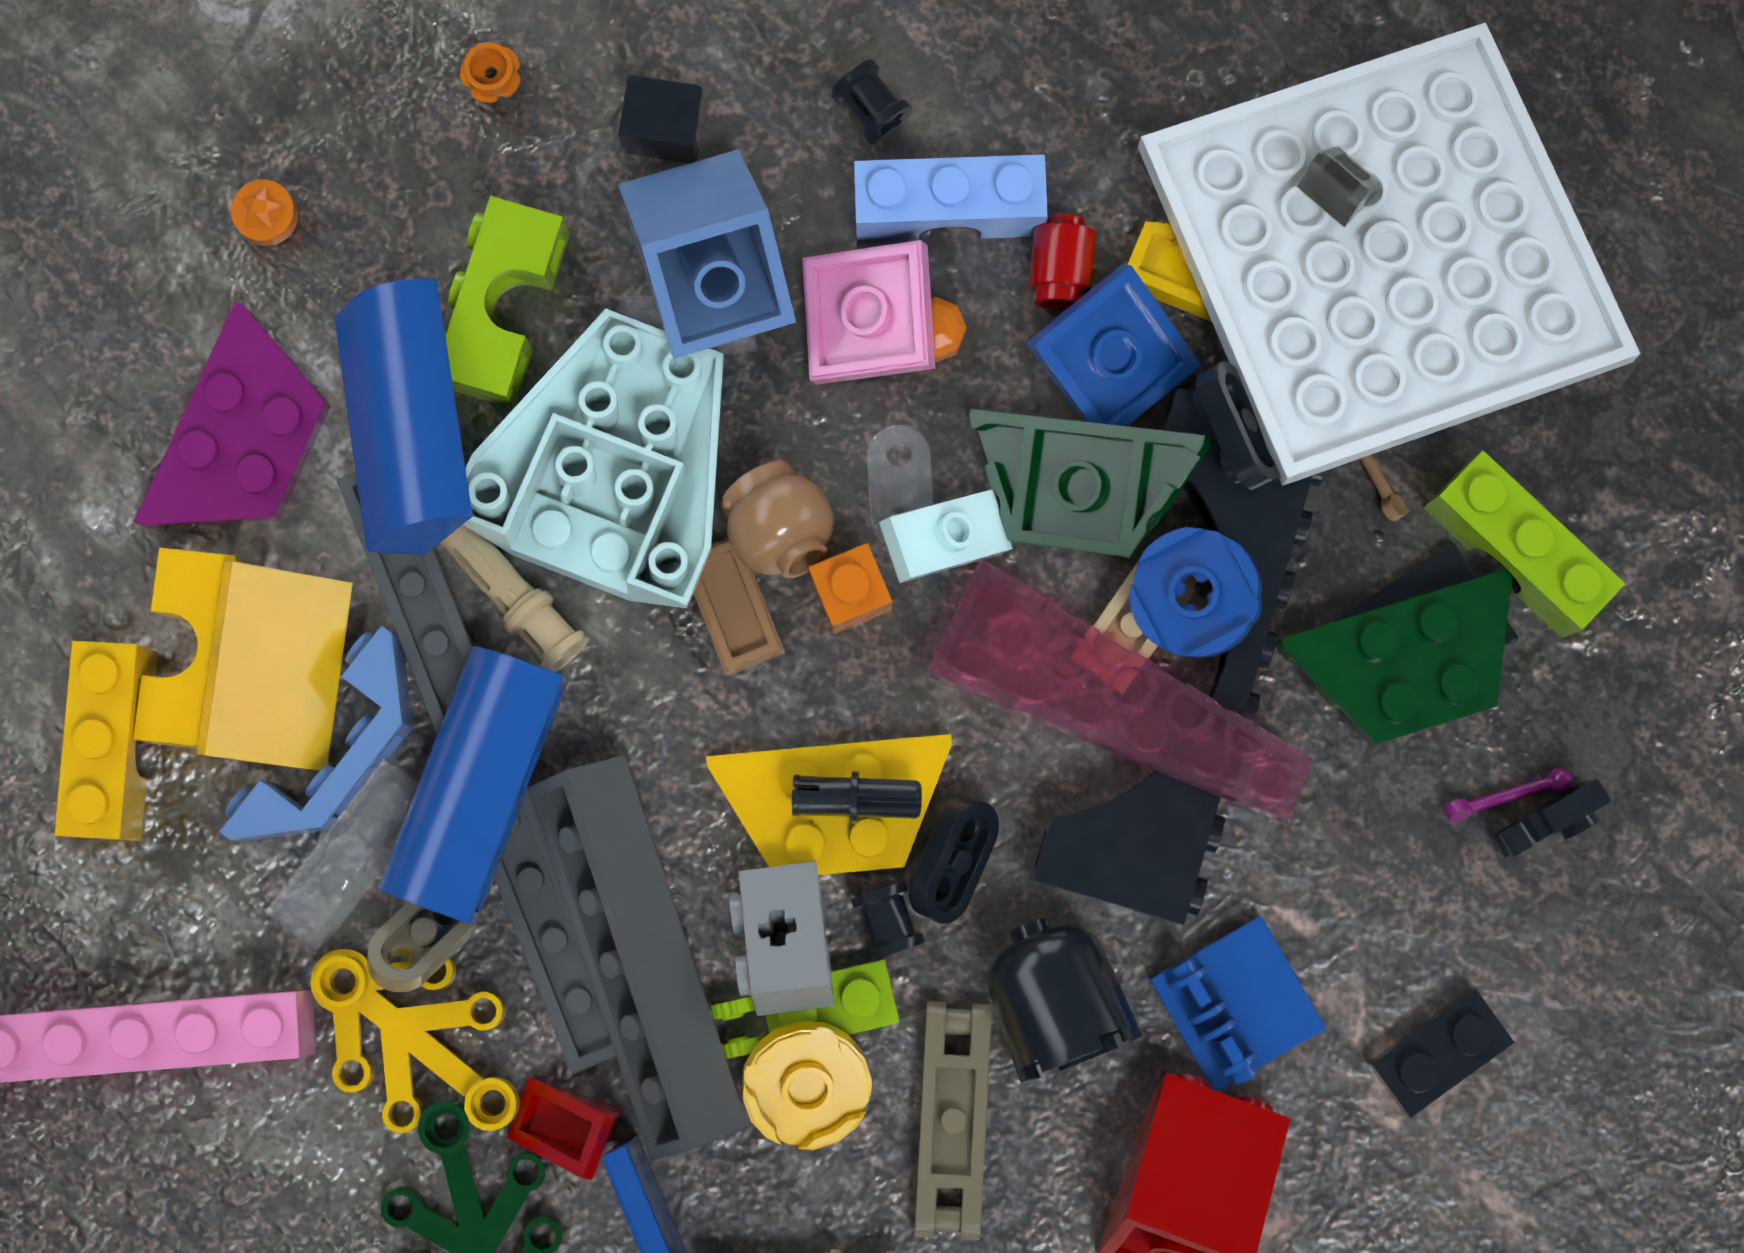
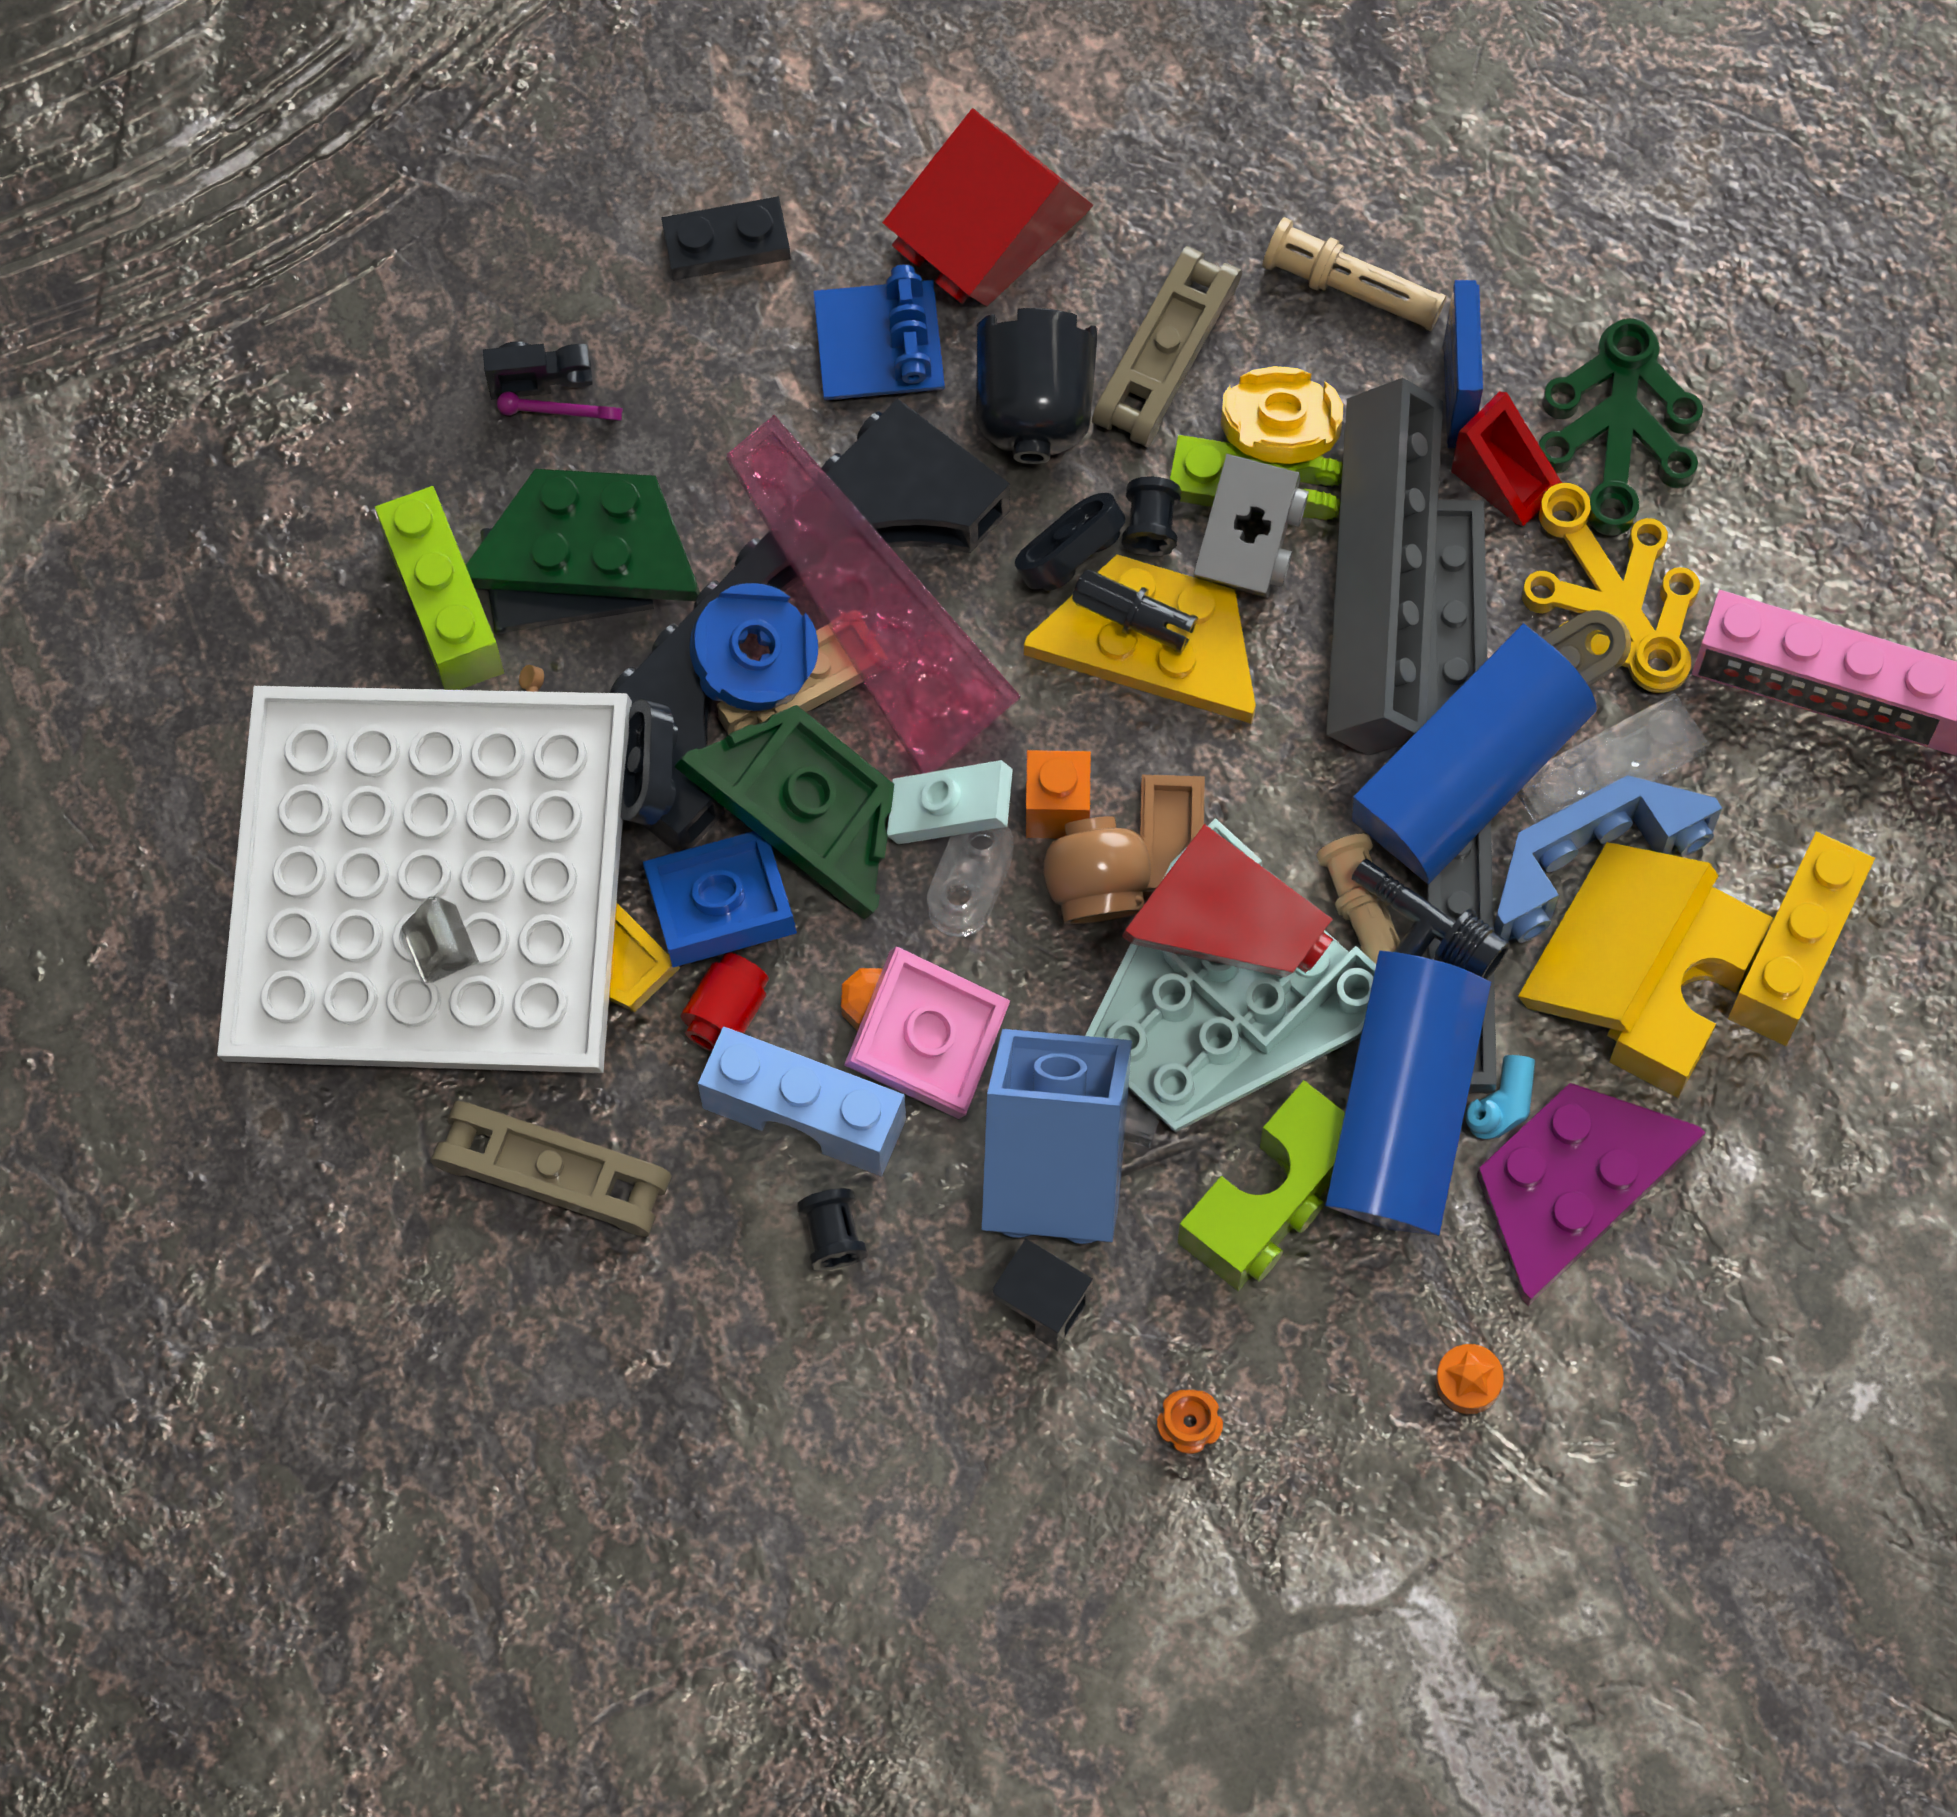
camera: 155 degrees left, 15 degrees down
none -> dark tan plate [430,1101,672,1237]
none -> red slope [1122,824,1333,977]
none -> black piece [1352,858,1510,980]
none -> medium azure arm [1465,1055,1535,1139]

